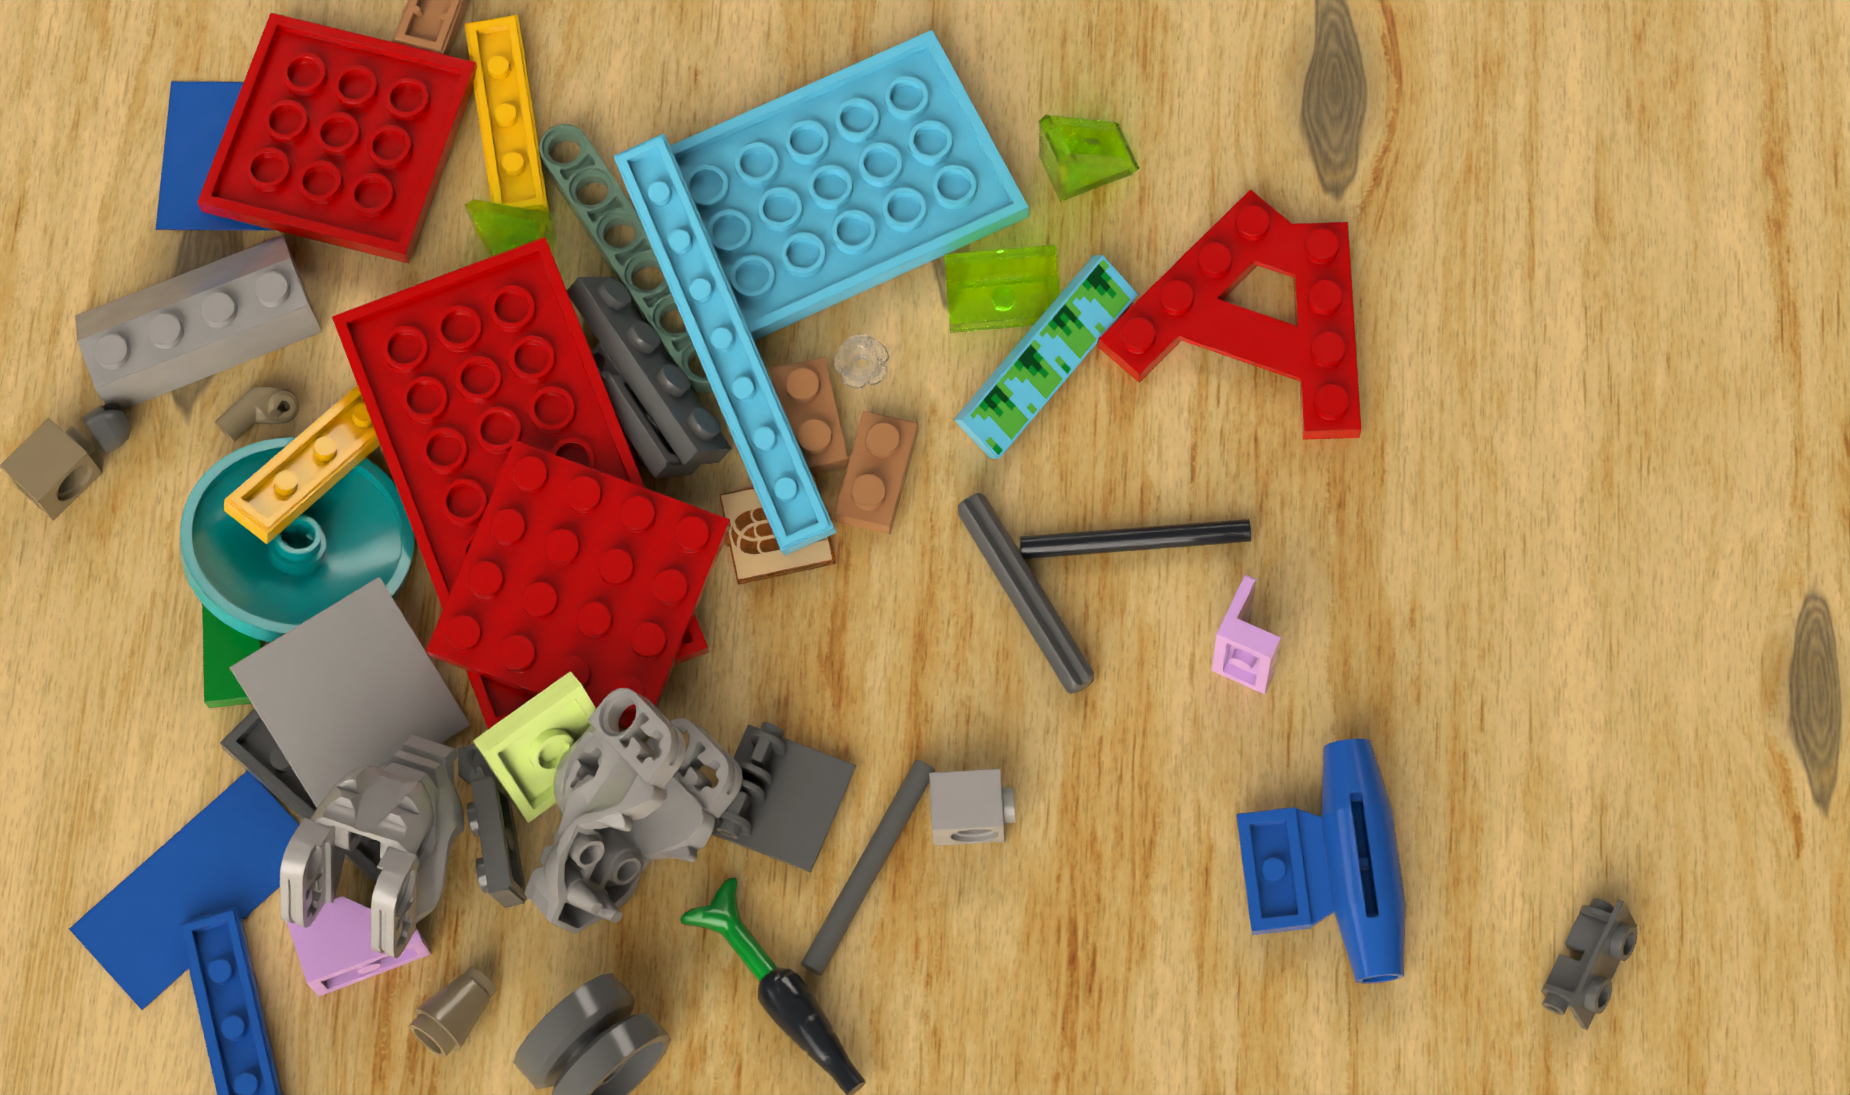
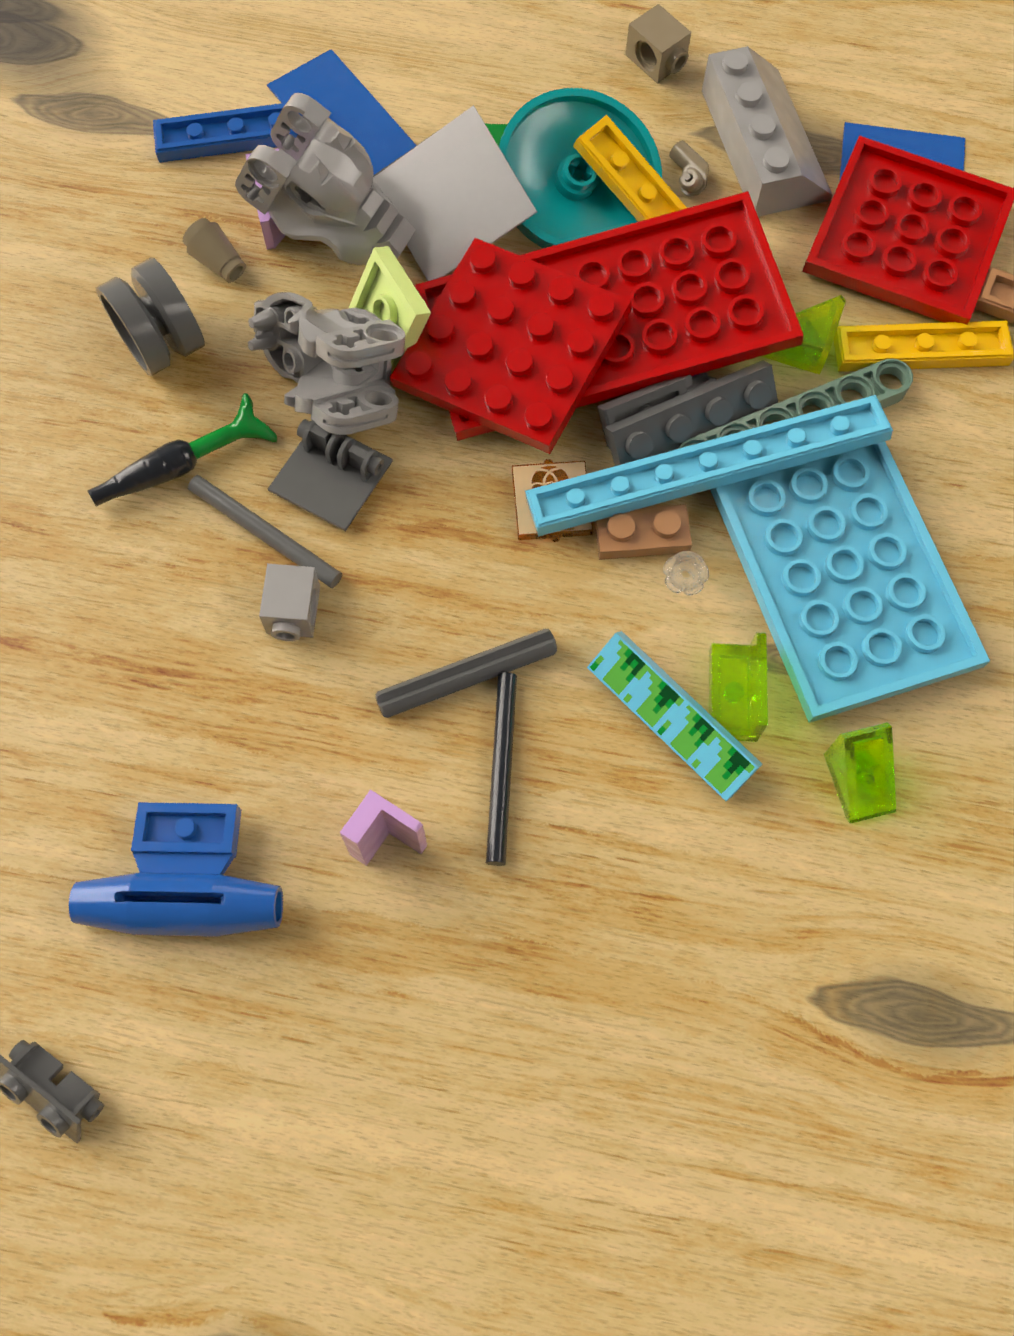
camera: 90 degrees right, 0 degrees up
dark grey hinge [82,404,132,455] -> none
dark grey hinge [458,744,527,908] -> none
medium nougat plate [834,411,919,534] -> none
red plate [1098,189,1361,440] -> none

